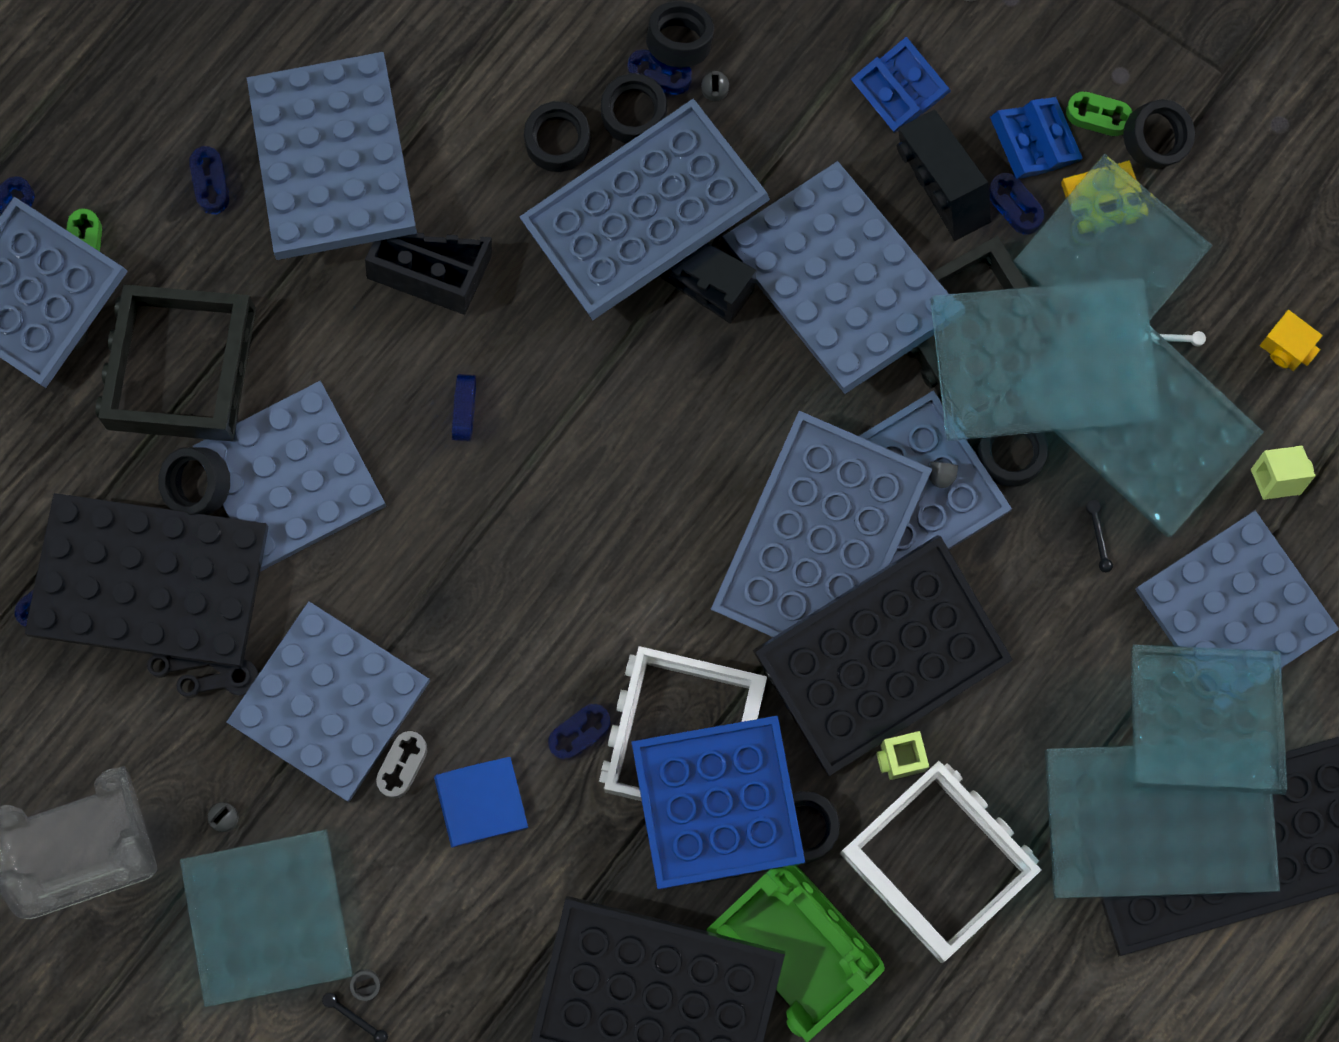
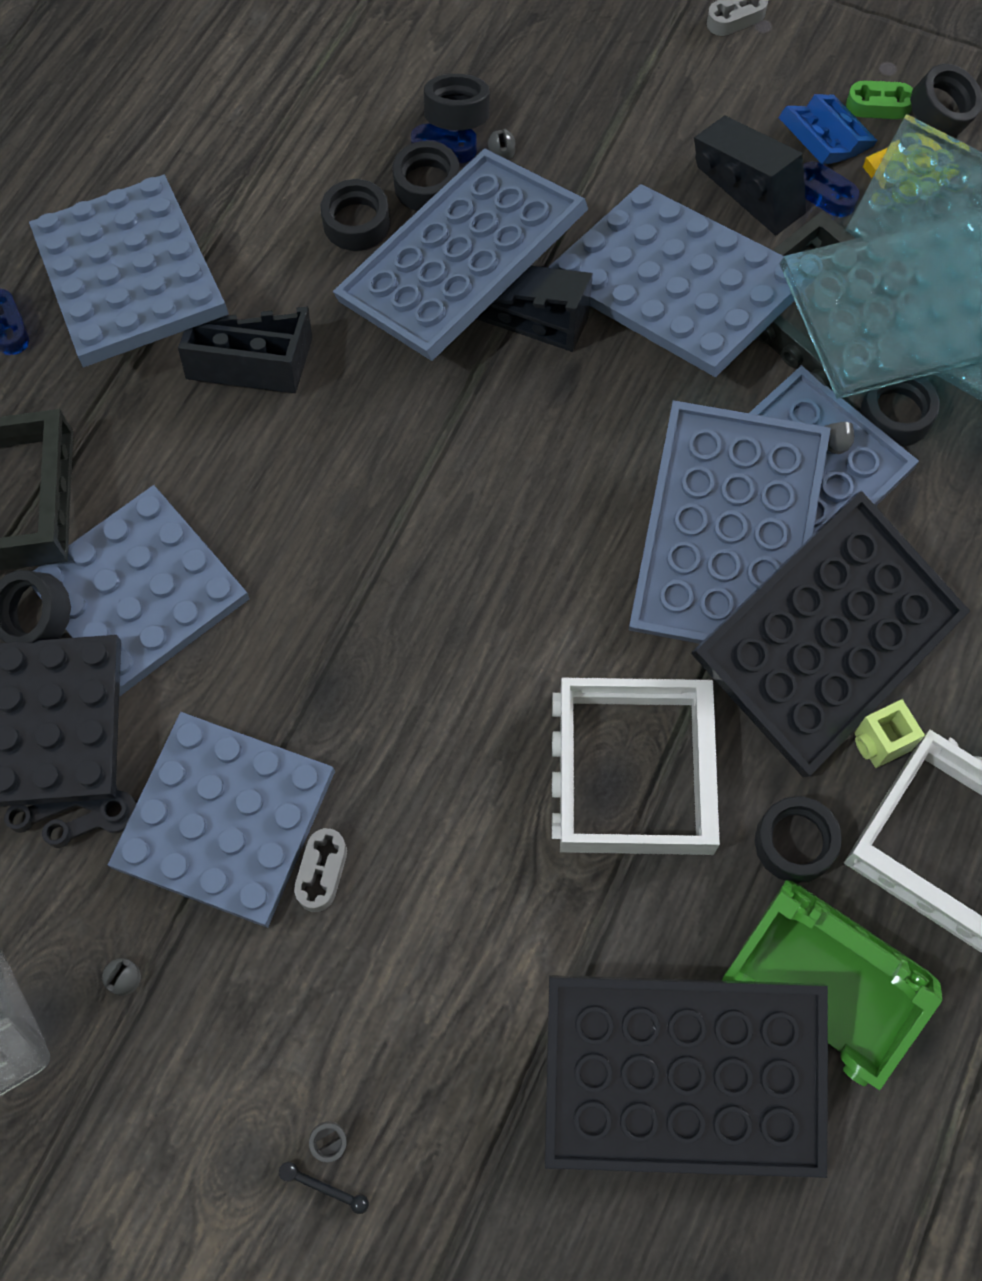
camera: 10 degrees left, 10 degrees down
clear light blue plate [180,830,353,1007] -> none
blue slope [434,757,528,848] -> none
clear blue beam [452,374,476,441] -> none
clear blue beam [548,704,611,761] -> none
blue plate [631,716,805,890] -> none
blue slope [851,37,951,133] -> none

